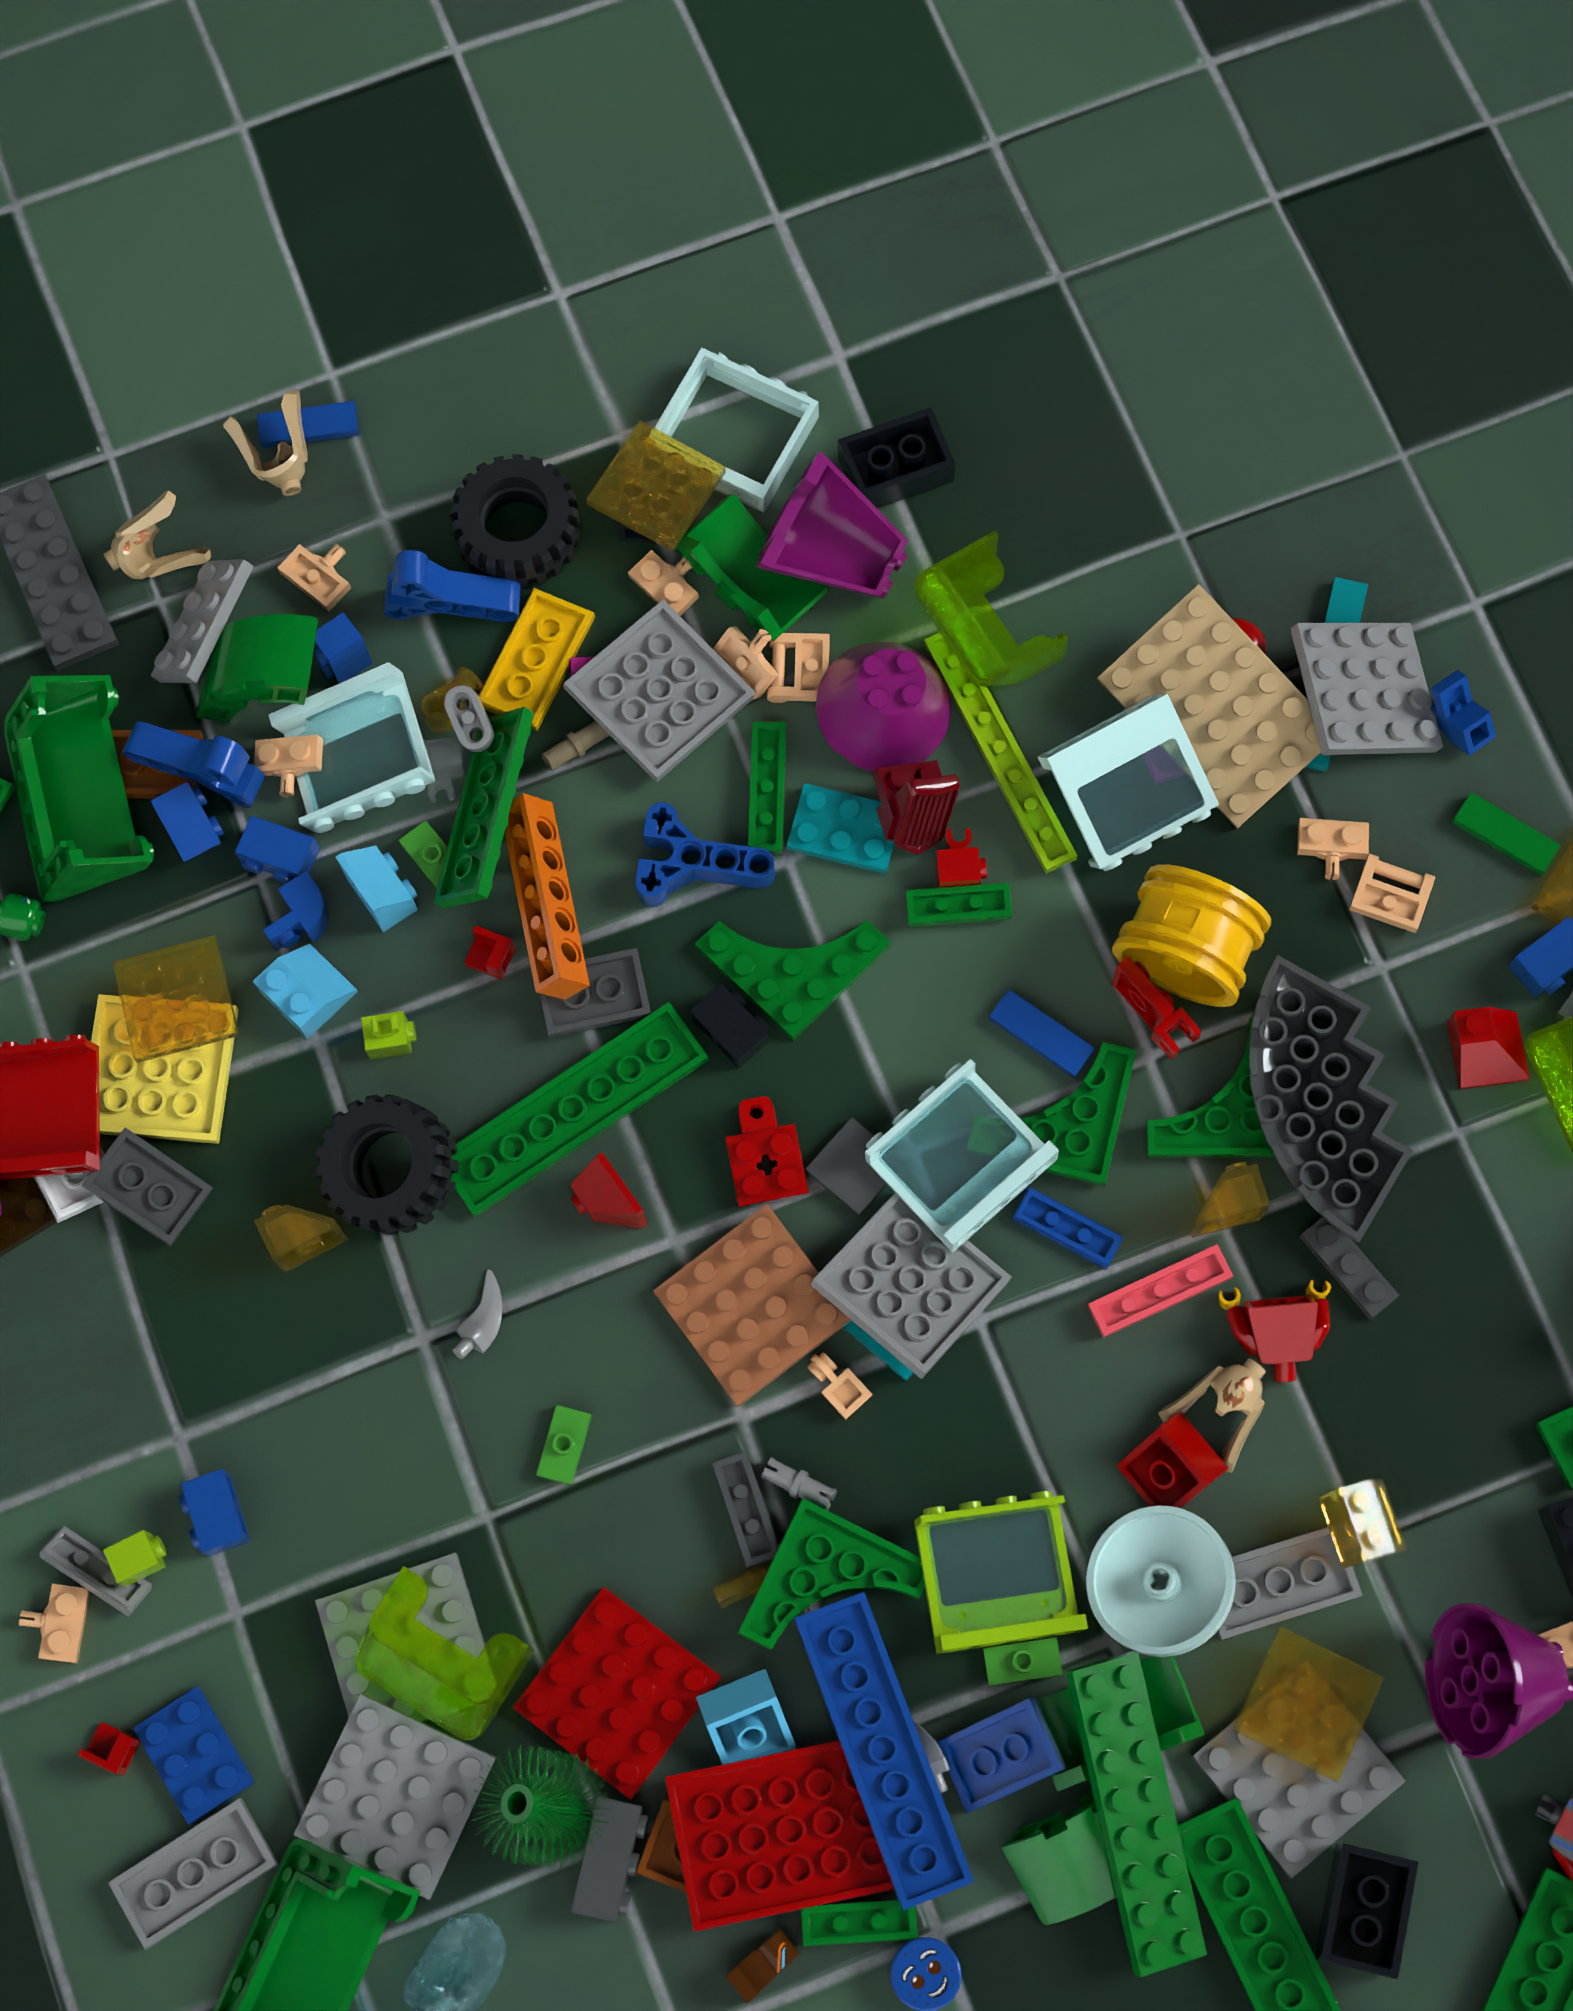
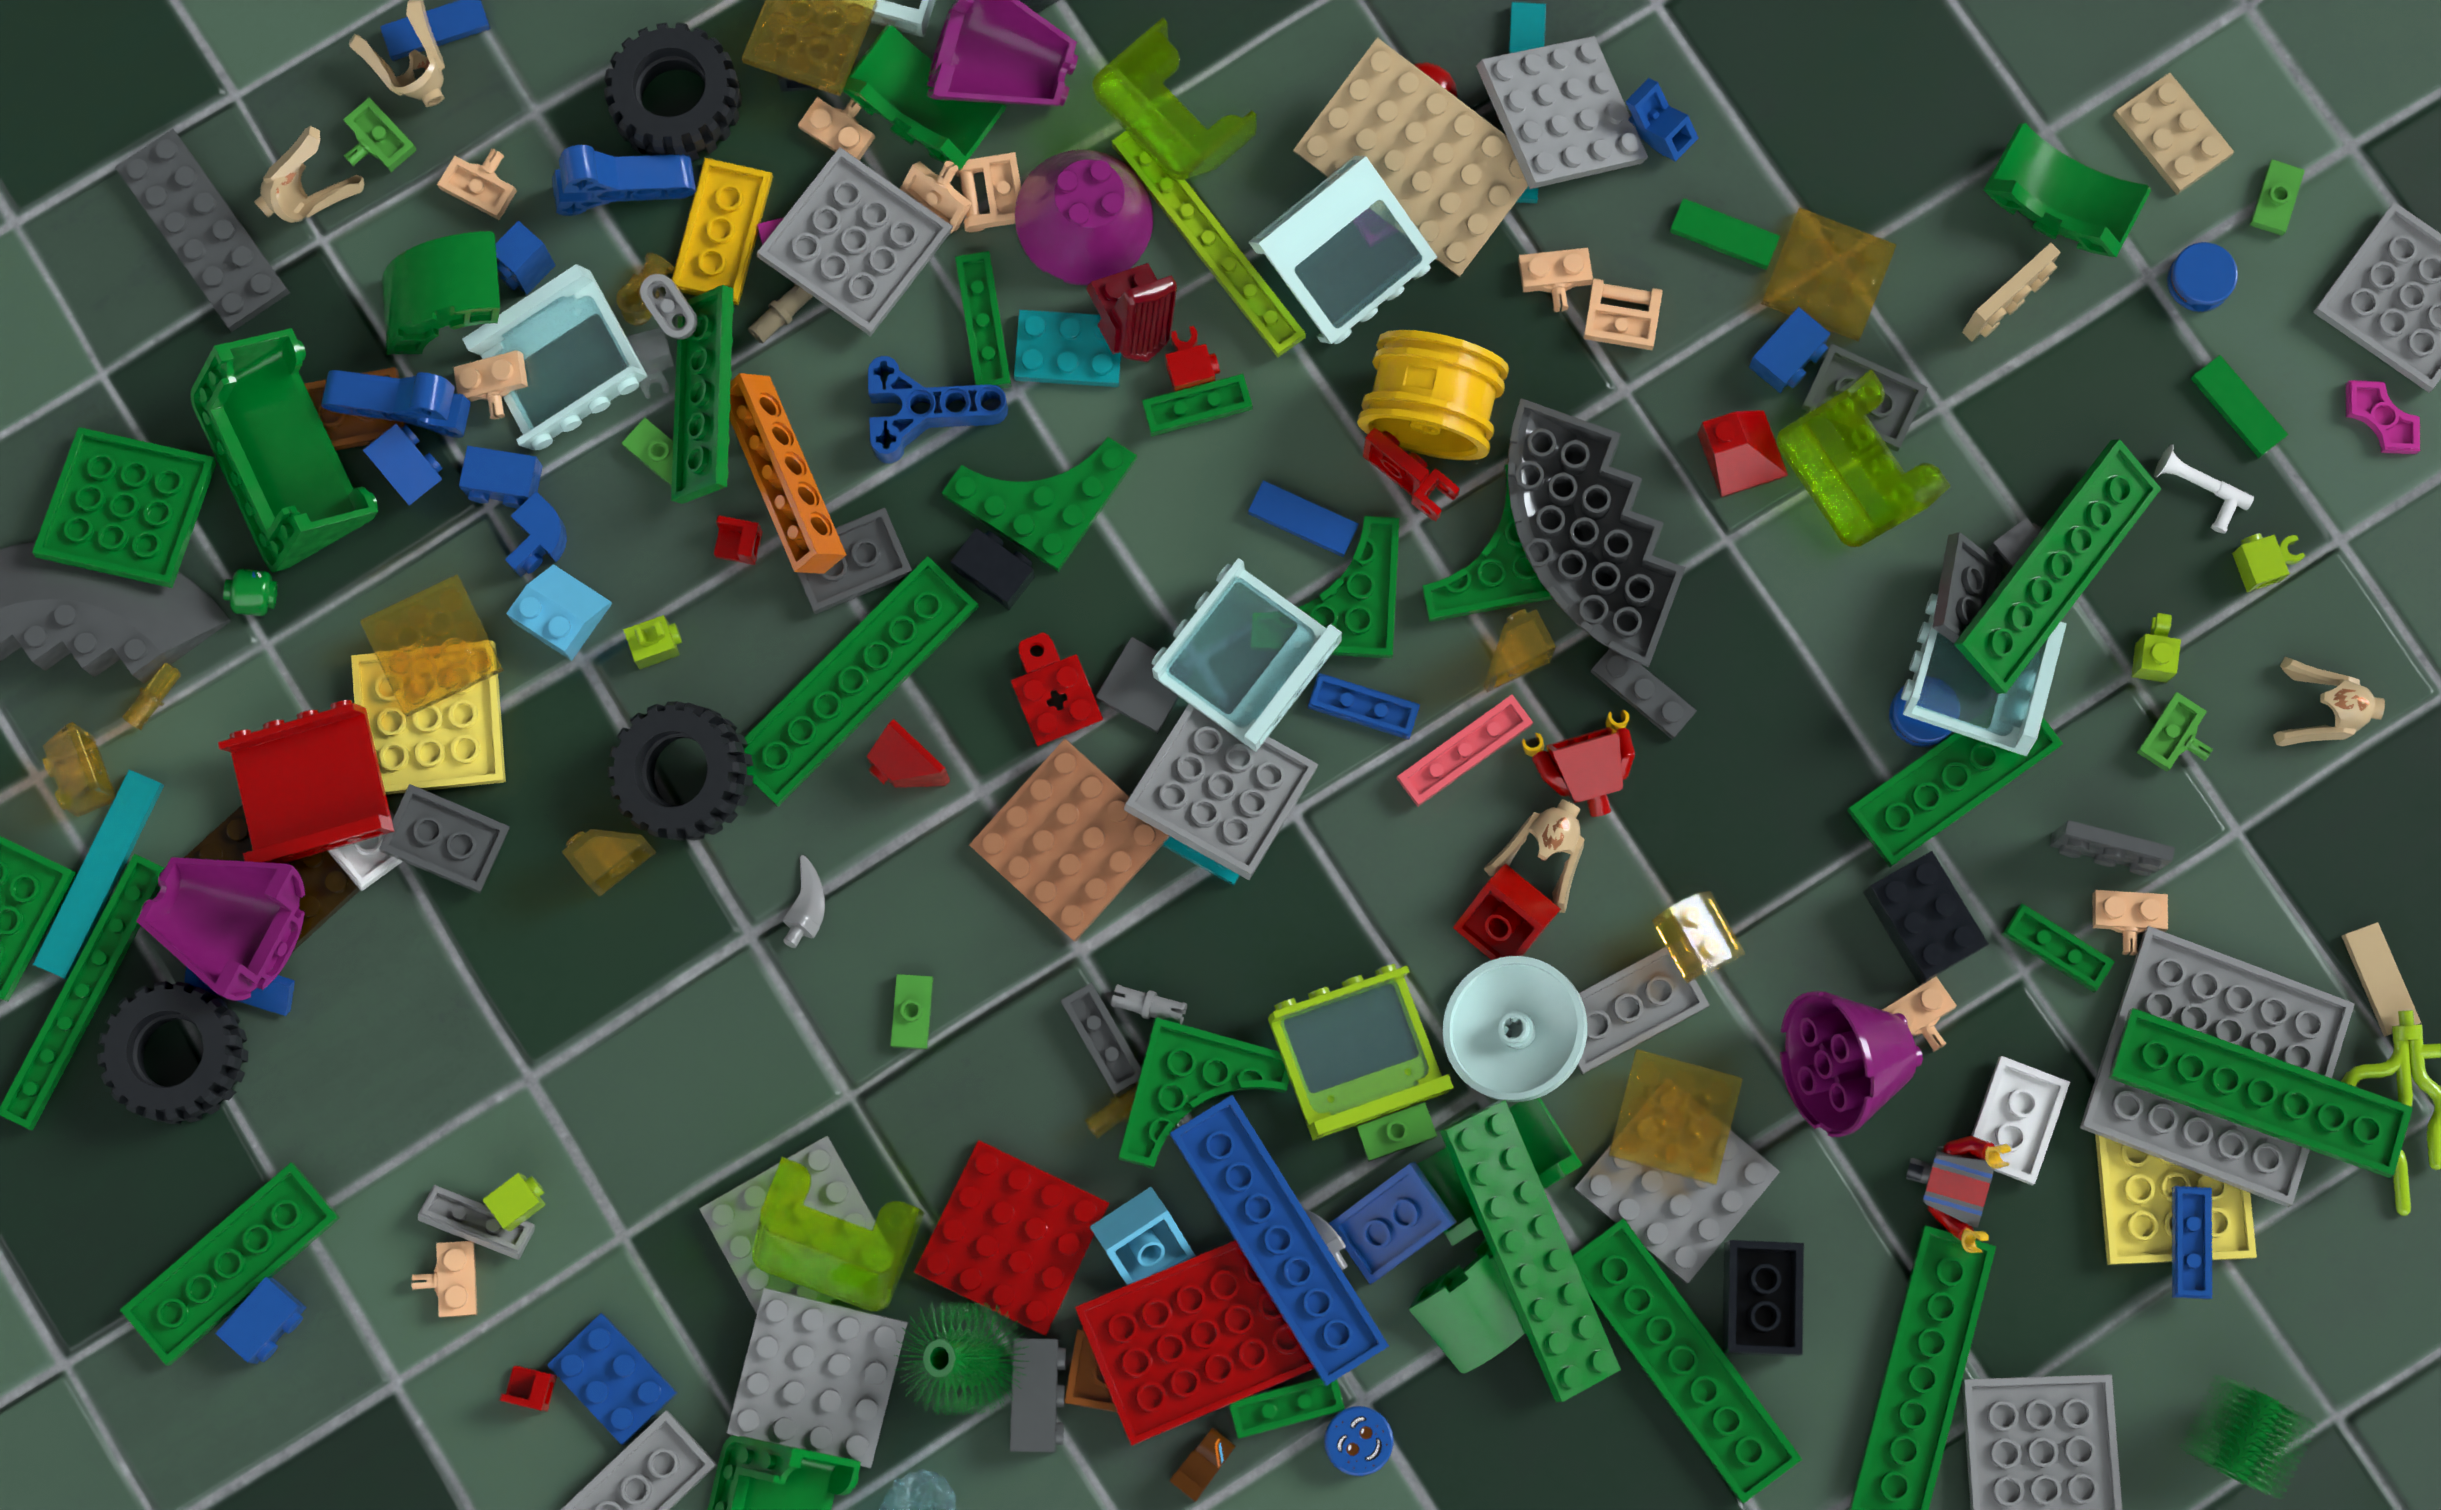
camera: 15 degrees left, 5 degrees up
light grey plate [151,559,254,683] -> none
blue brick [179,1468,251,1557] -> none
medium azure slope [336,845,418,932] -> none
light nougat plate [807,1352,873,1420] -> none
none -> bright green plate [343,97,417,172]

